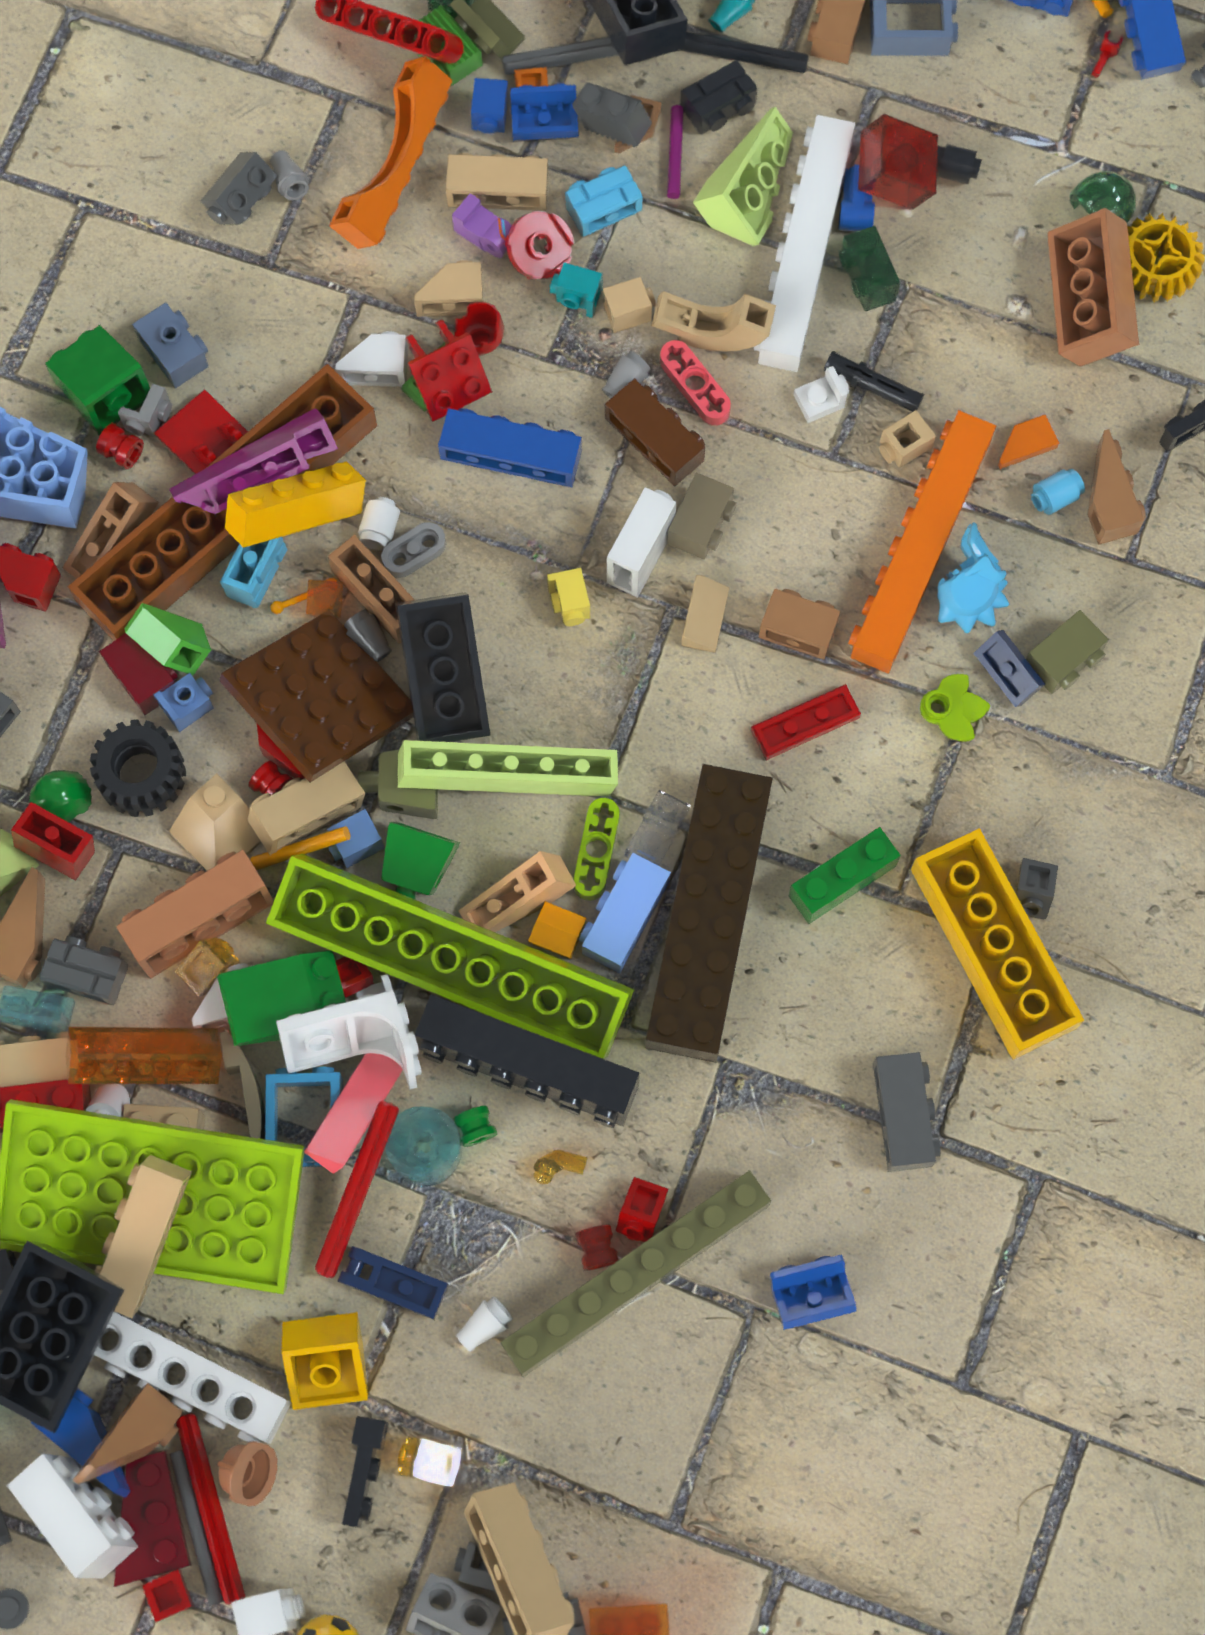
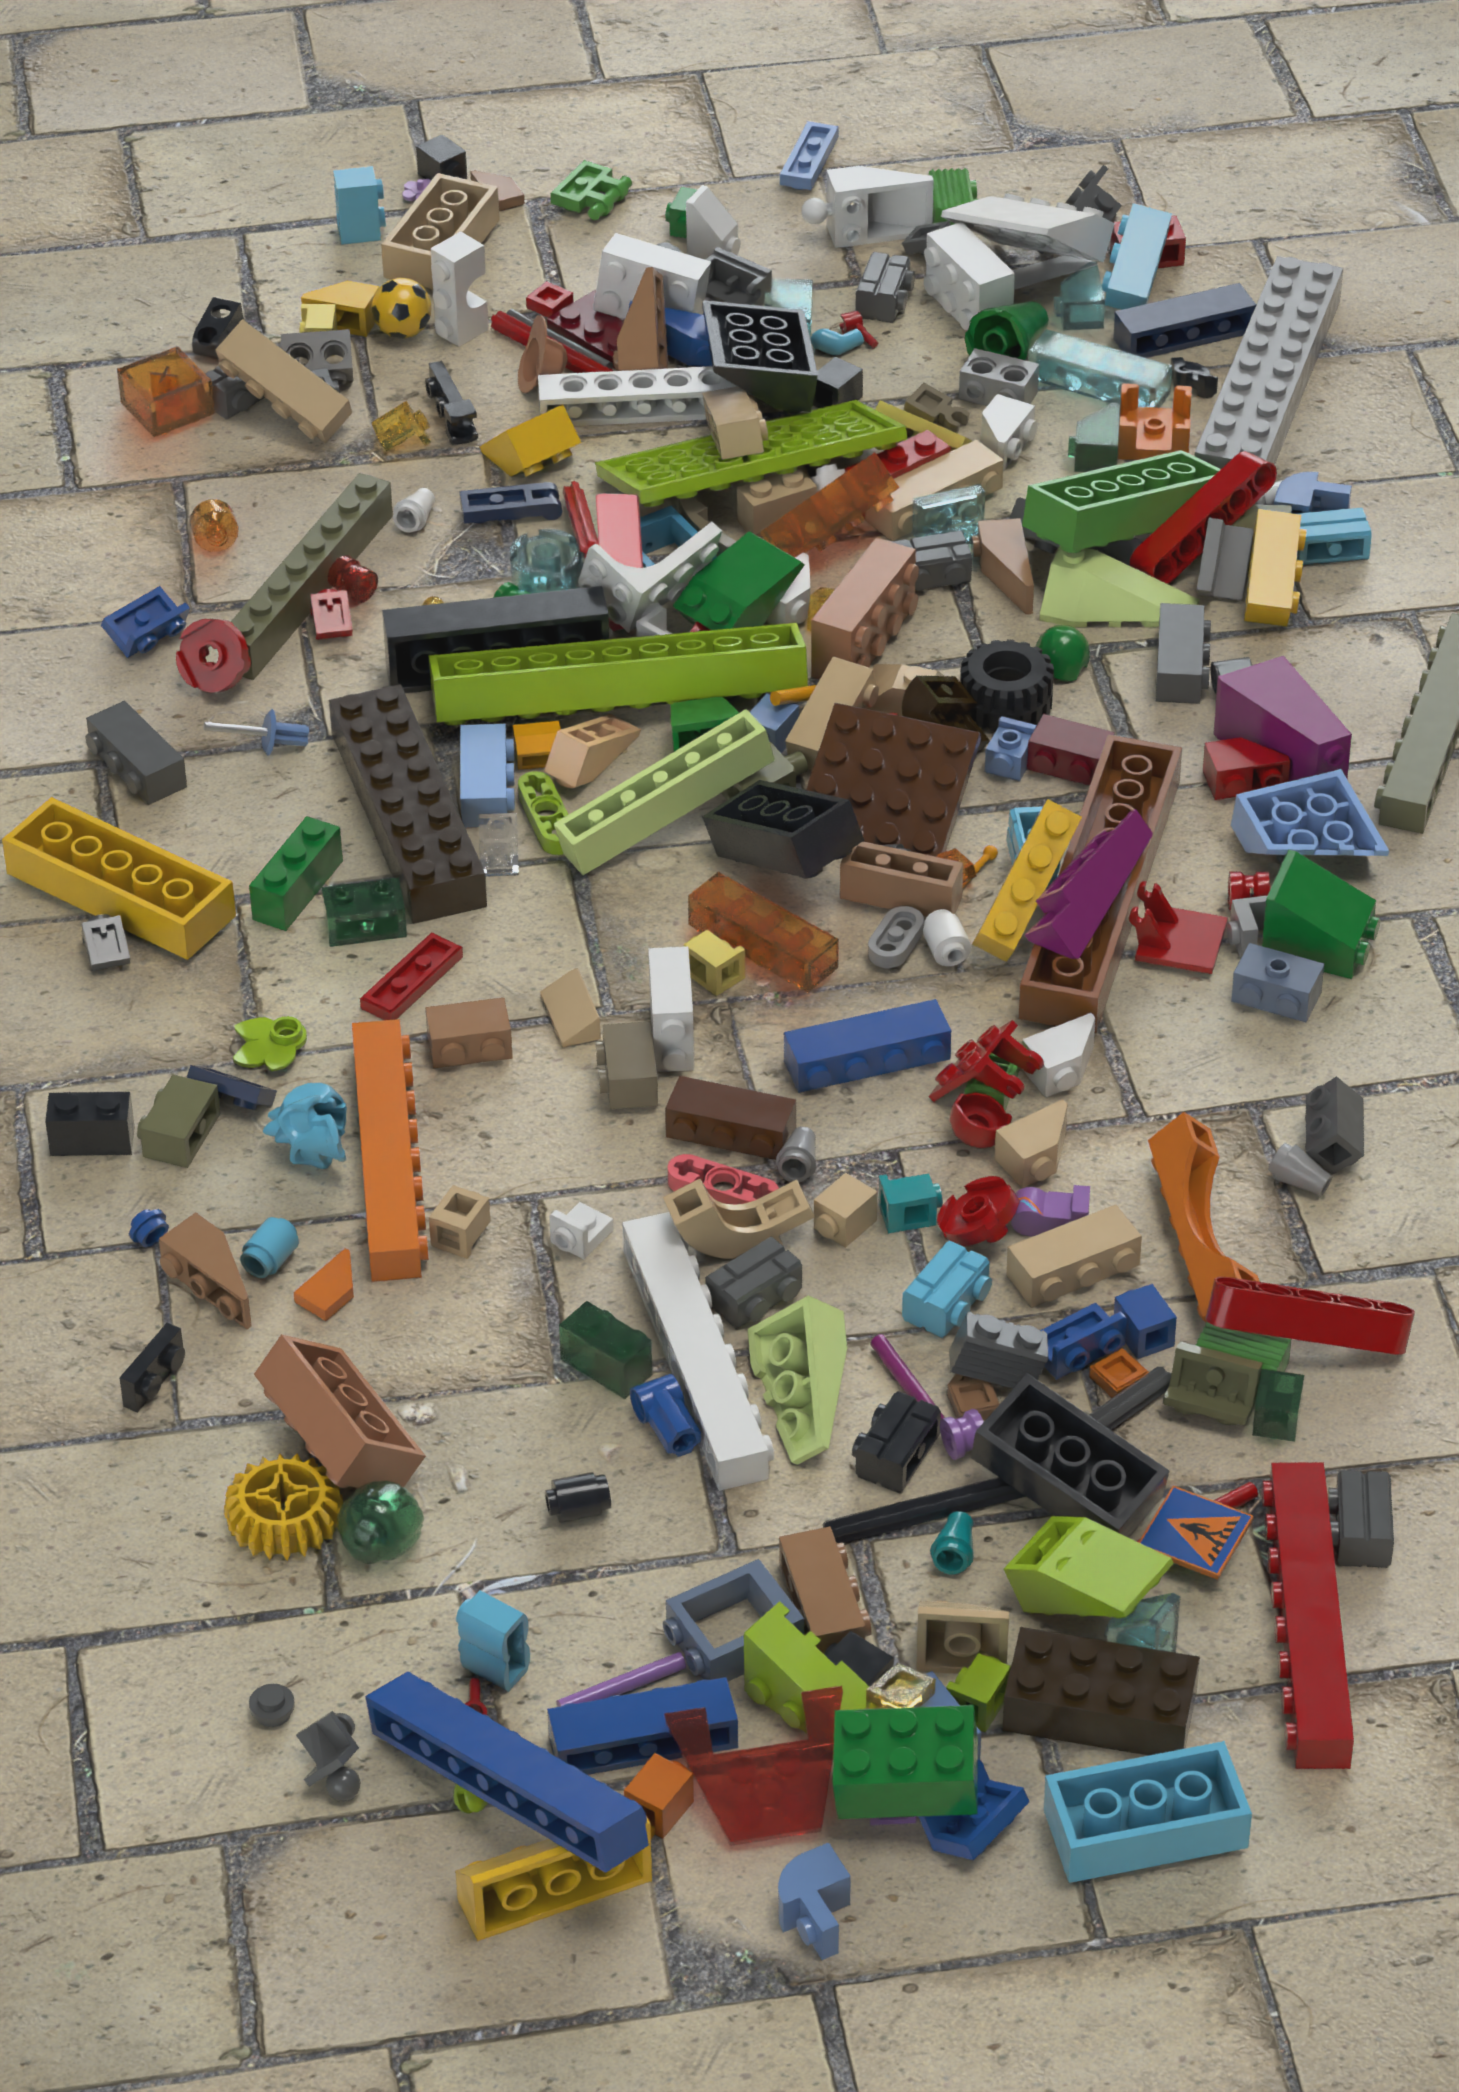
camera: 150 degrees right, 30 degrees down
red brick [11,802,95,881] -> none
medium nougat slope [62,482,159,579] -> none
bright green slope [124,603,211,675] -> none
black pin [823,351,925,412] -> none
clear red brick [858,114,938,210] -> none
none -> black brick [45,1092,135,1156]
none -> blue plate [129,1209,169,1247]
none -> red plate [176,619,251,693]
none -> clear orange head [190,499,239,552]
none -> medium blue piece [203,709,309,756]
none -> clear green brick [322,877,407,947]
none -> medium azure brick [456,1590,530,1692]
none -> medium lavender bar [556,1652,686,1707]
none -> clear orange brick [688,872,839,993]
none -> dark grey brick [705,1236,802,1329]
none -> dark brown brick [902,675,990,751]
none -> medium lavender wheel [940,1409,984,1460]

